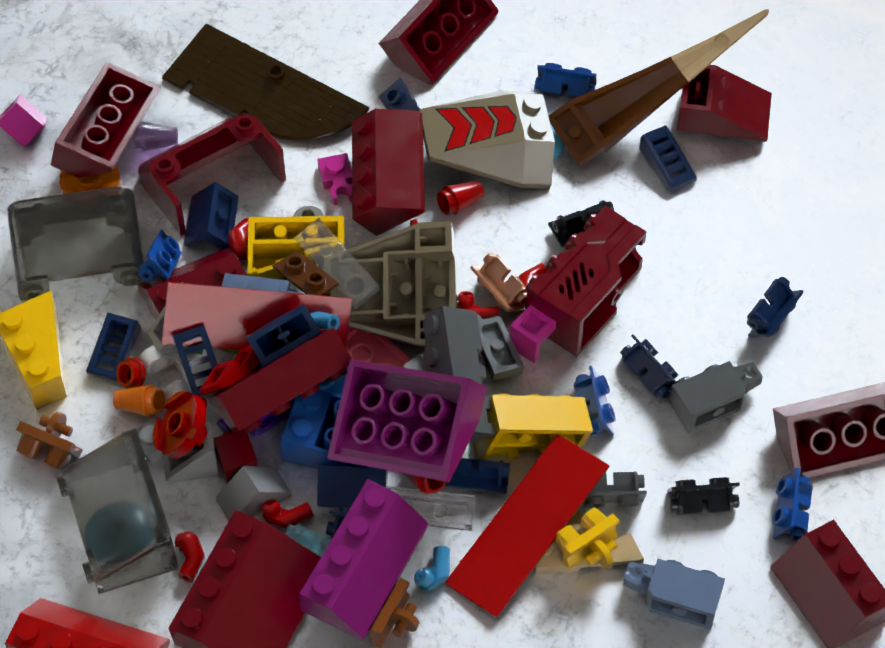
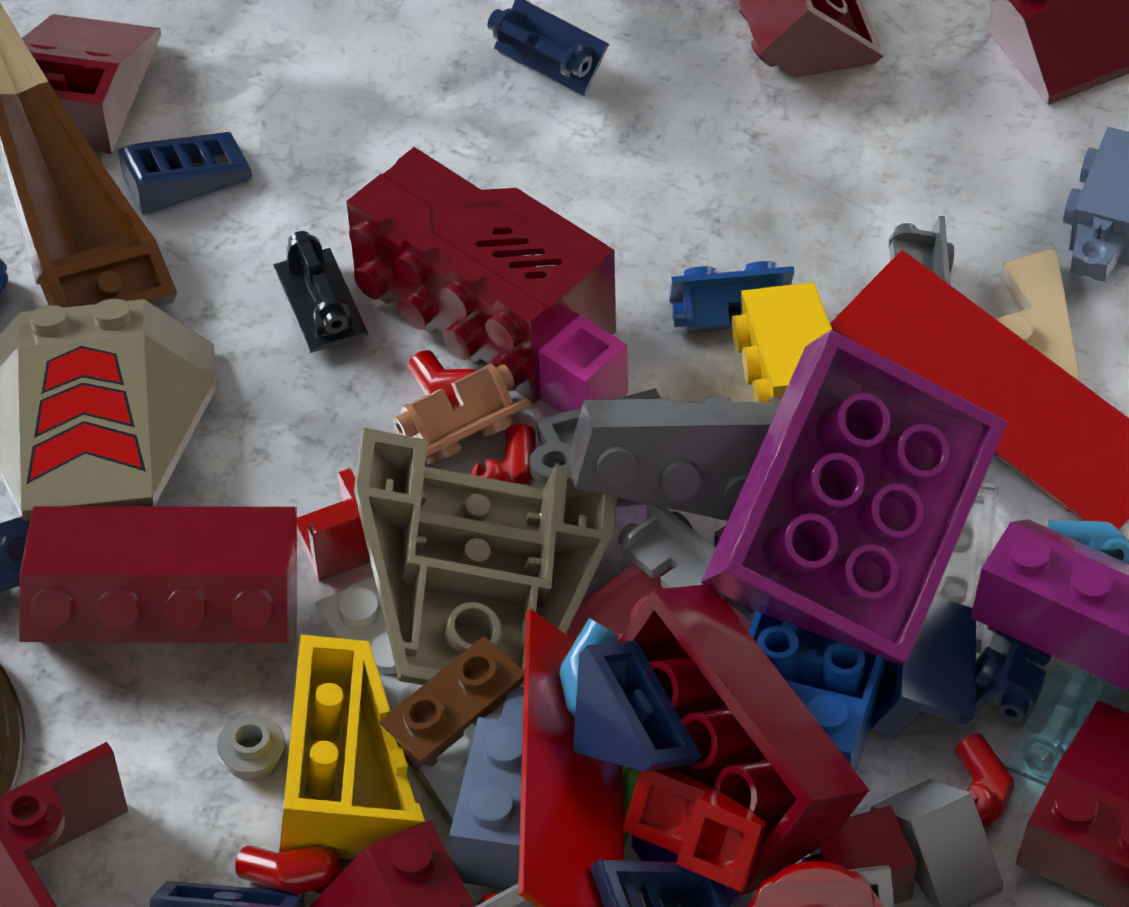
camera: 85 degrees left, 5 degrees down
clear tile [294,218,380,310] -> none
dark pink plate [317,153,352,205] -> none
red cone [436,180,484,215] -> none
yellow hips [556,507,620,570] -> none
dark blue hinge [620,334,679,399] -> none
black hinge [667,477,740,515] -> none
dark grey hinge [669,361,763,433] -> none
blue hinge [772,467,813,542] -> none

